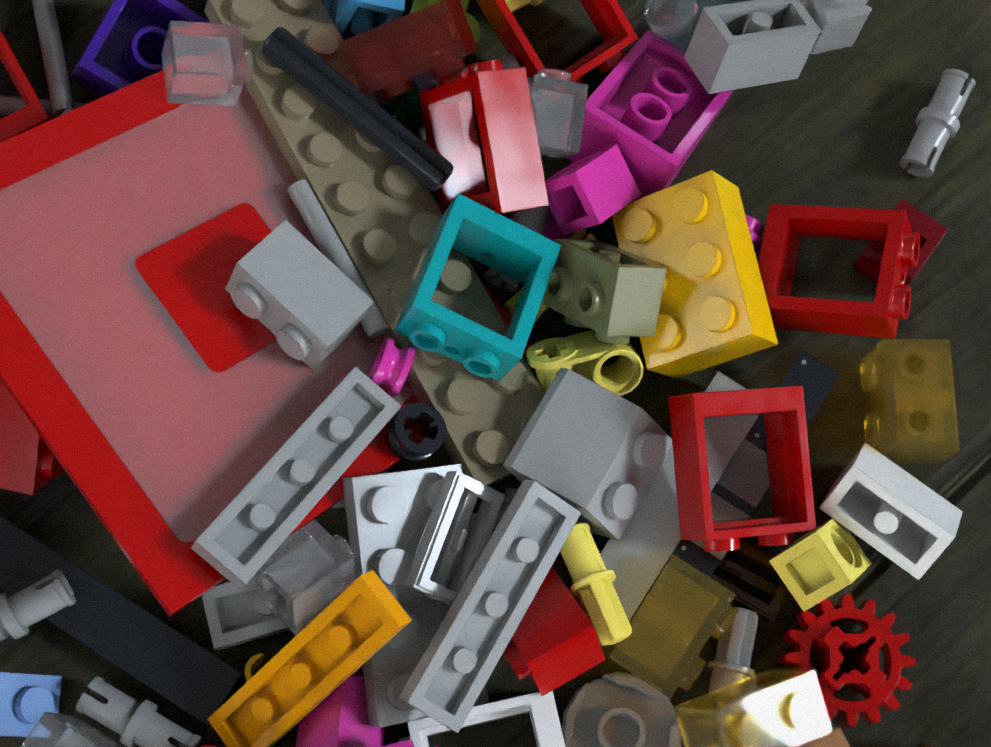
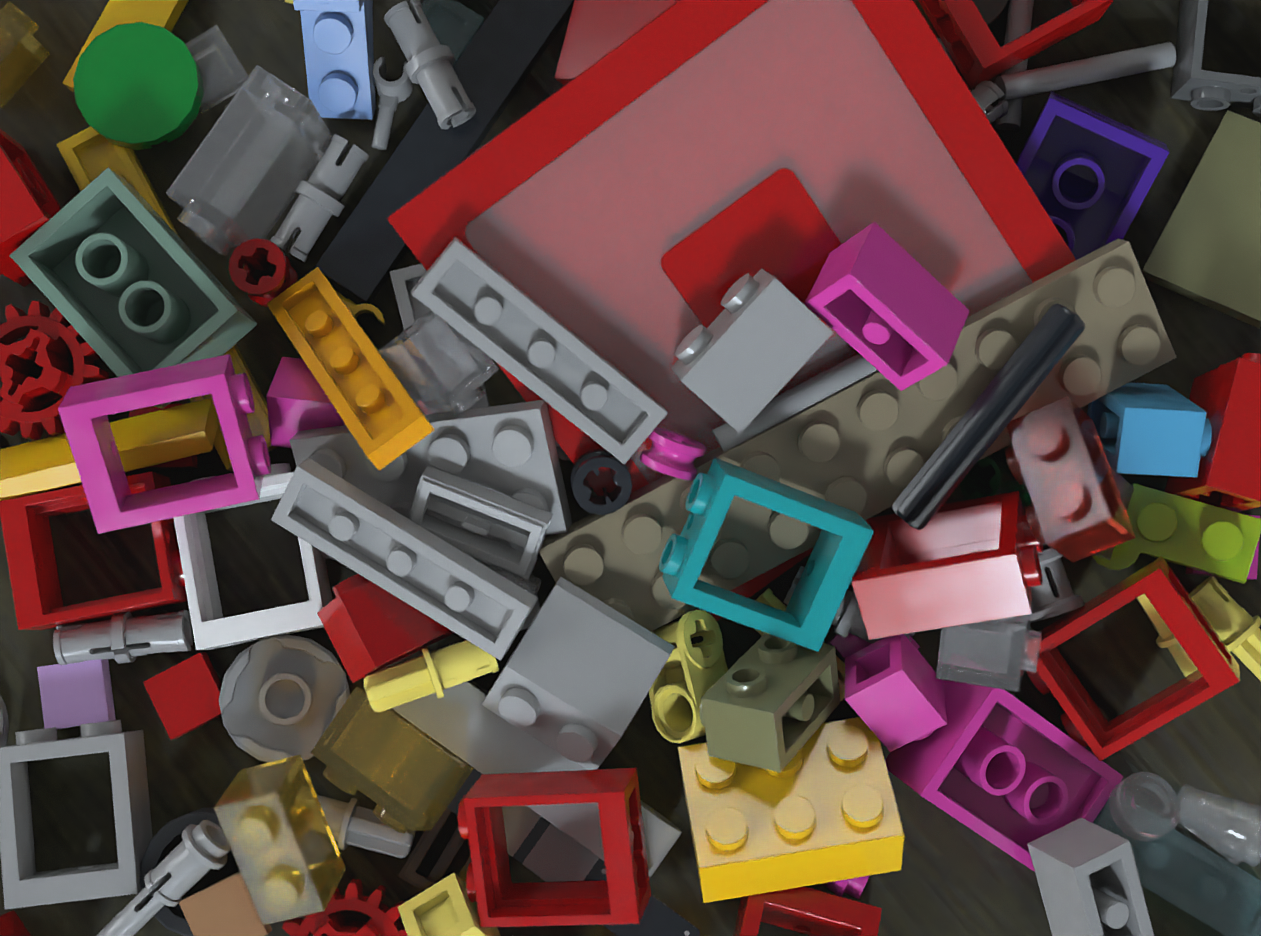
camera: 95 degrees right, 10 degrees up
clear brick [161,21,253,106] -> none
none -> light grey hand [371,57,413,150]
none -> dark pink brick [804,221,970,391]

